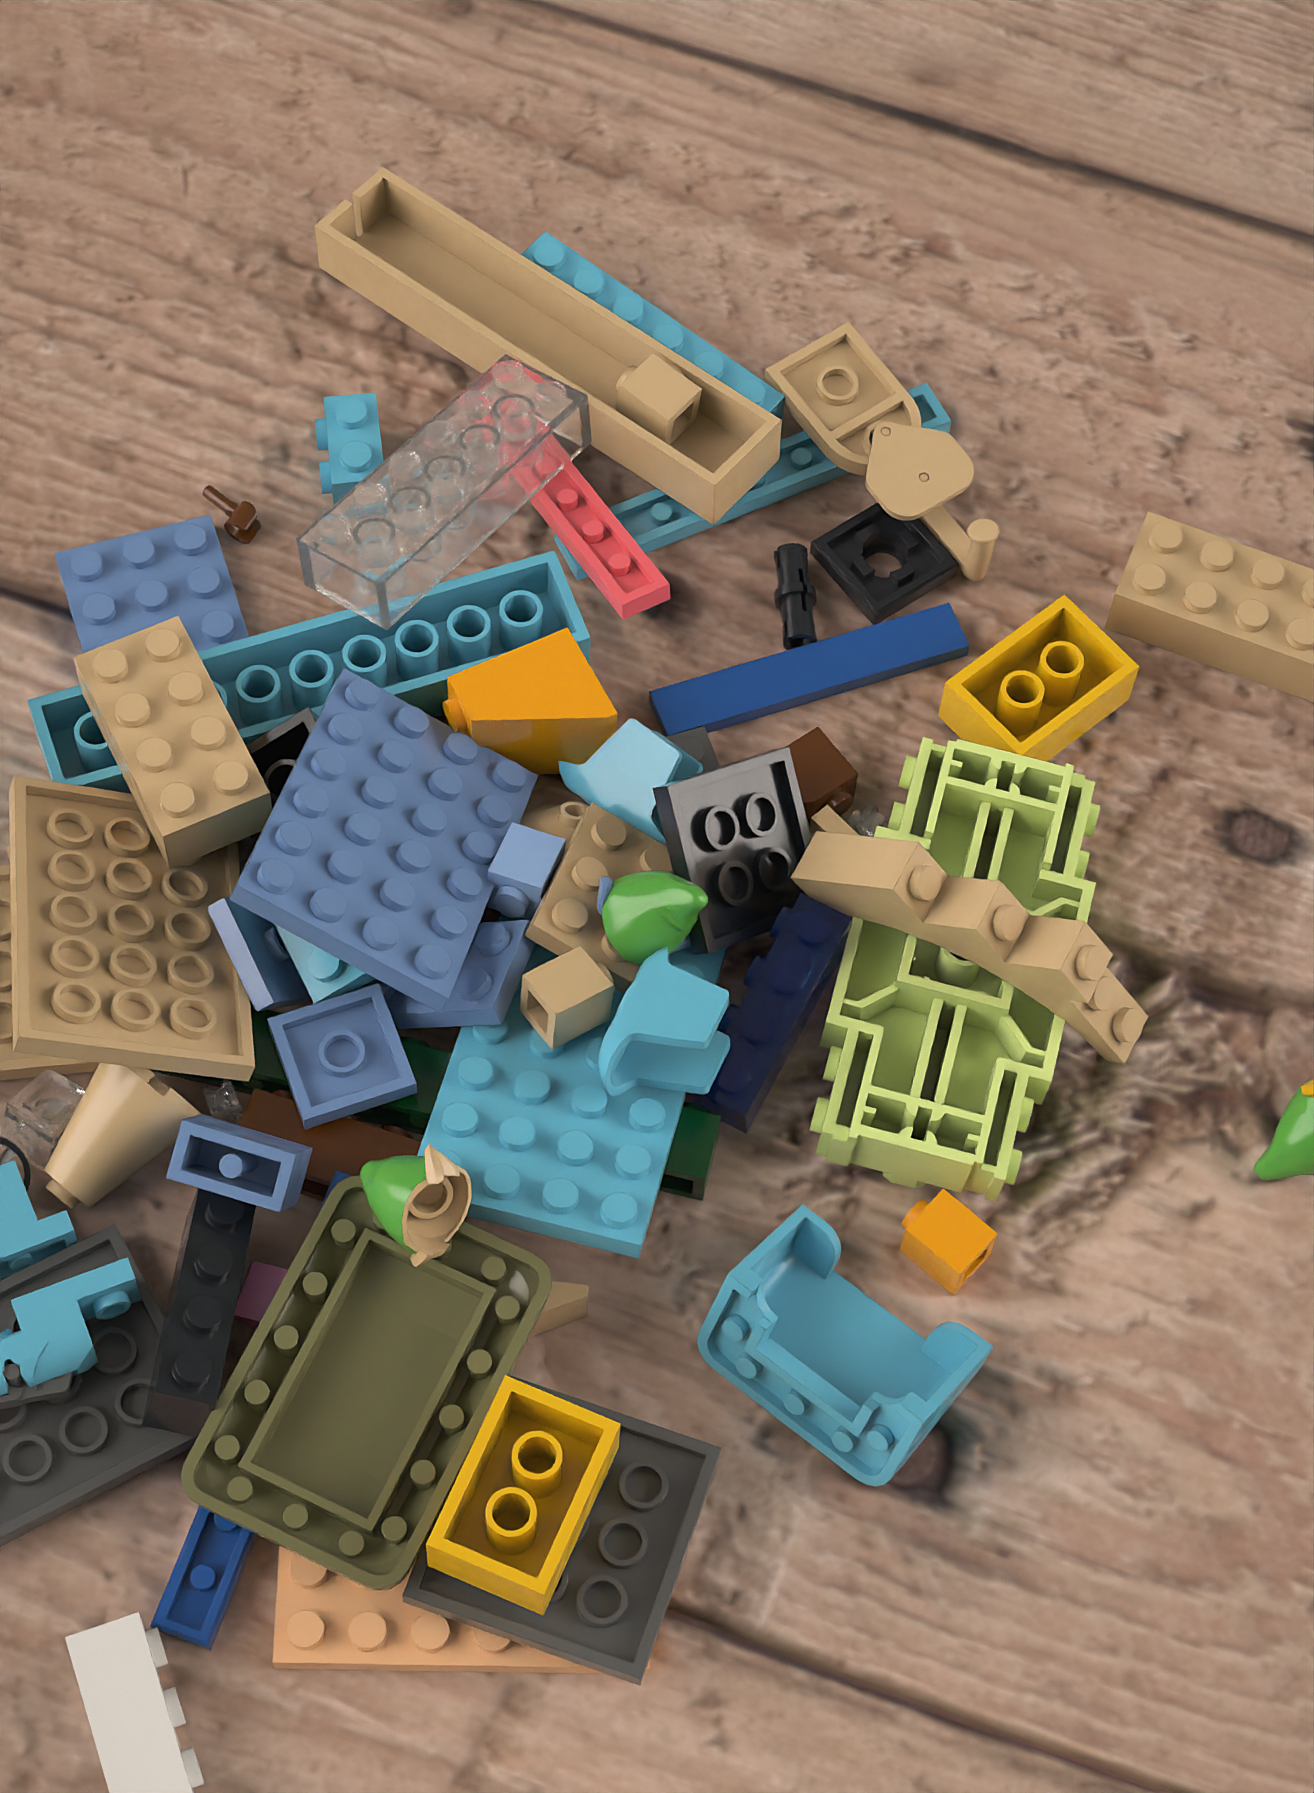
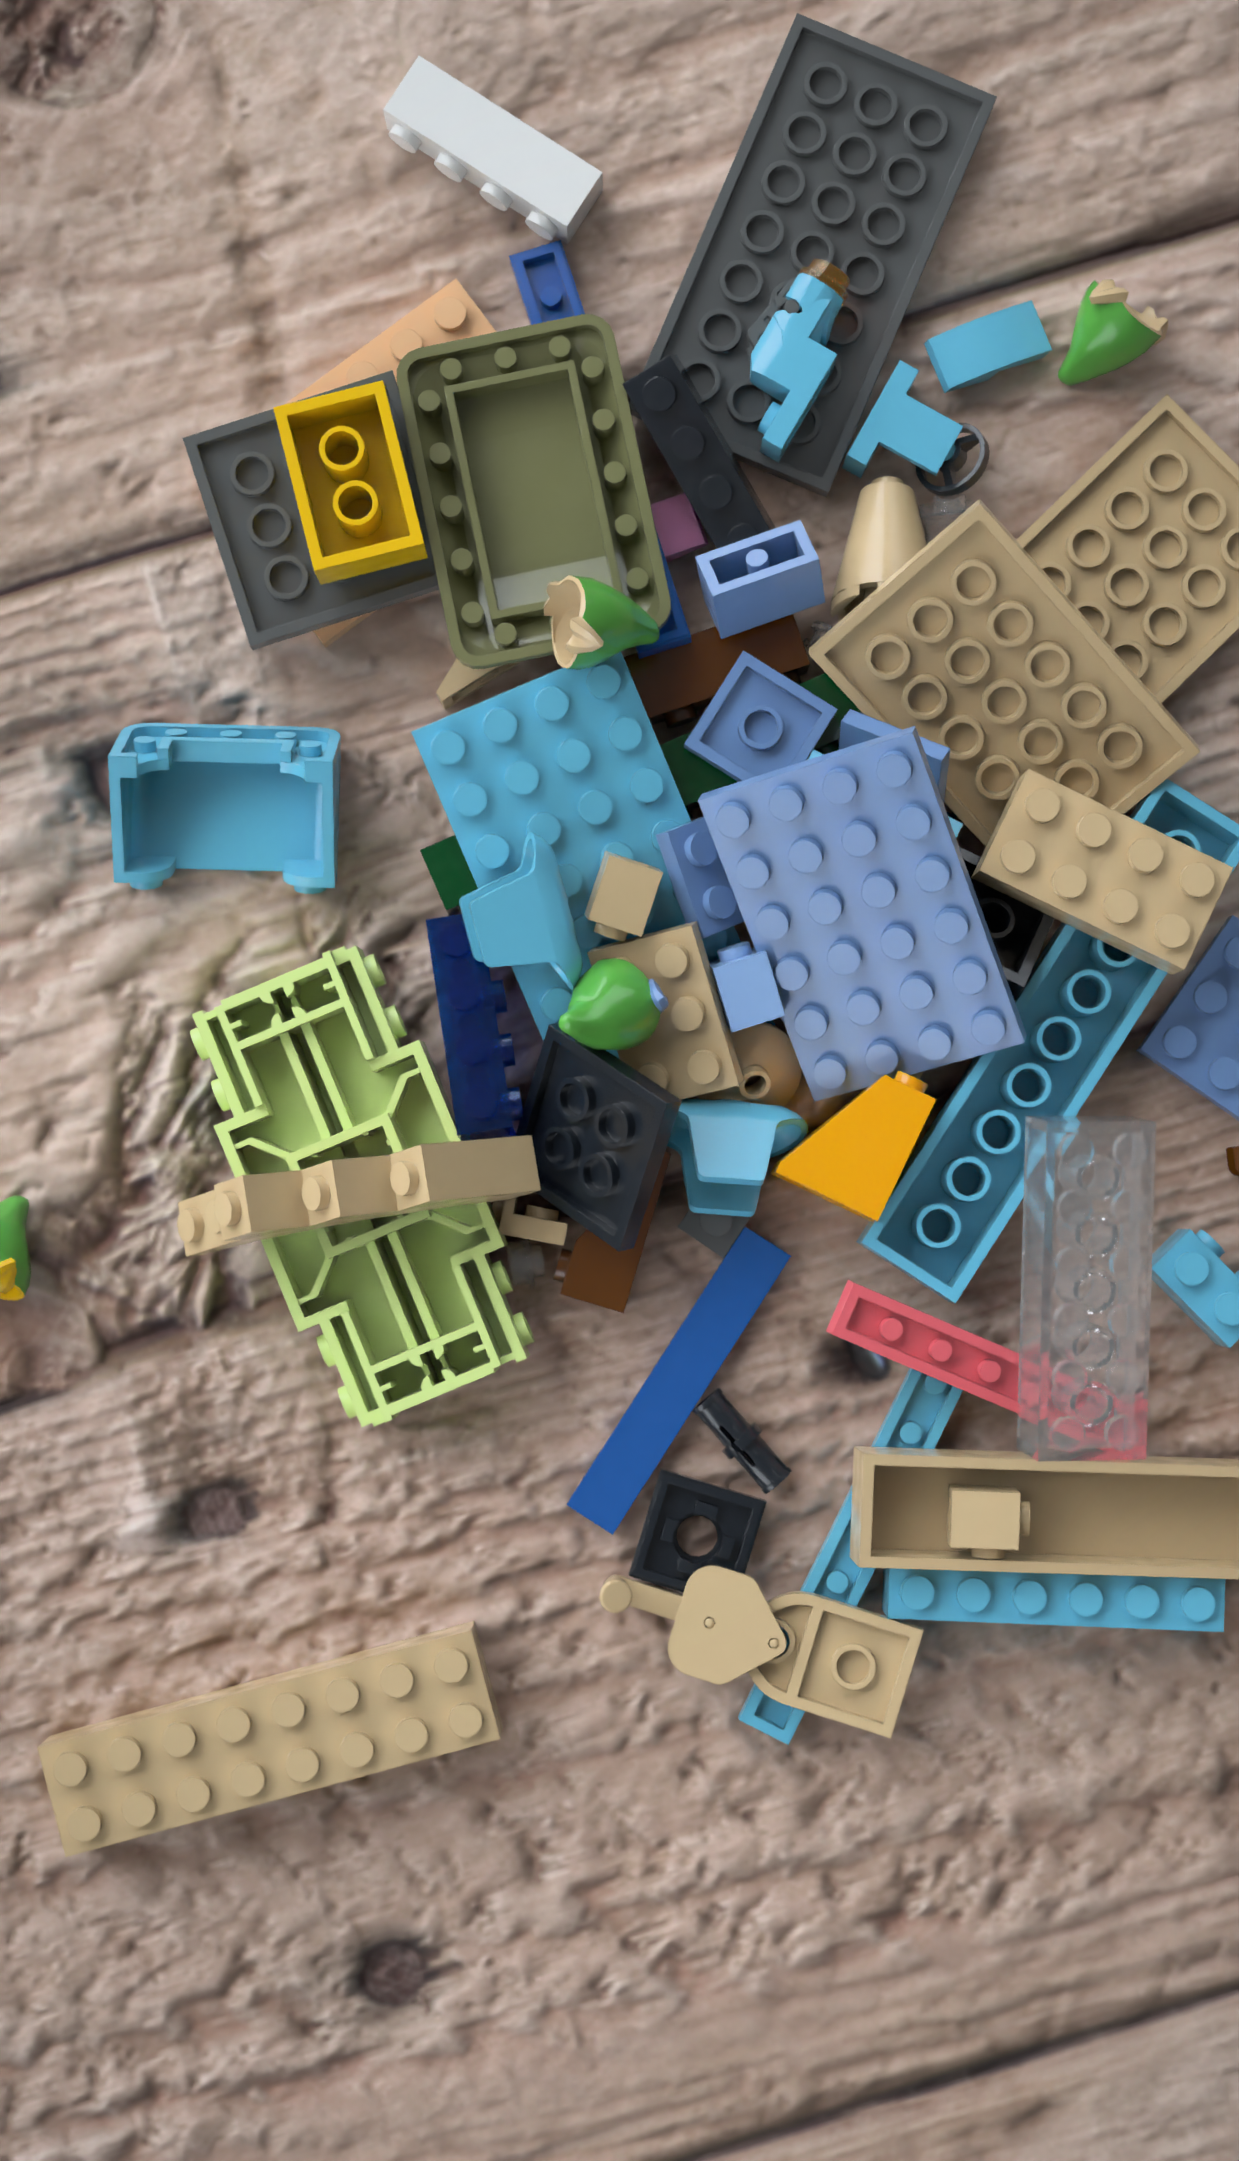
camera: 145 degrees right, 25 degrees up
light orange brick [900,1188,998,1295] -> none
yellow brick [938,594,1139,762] -> none

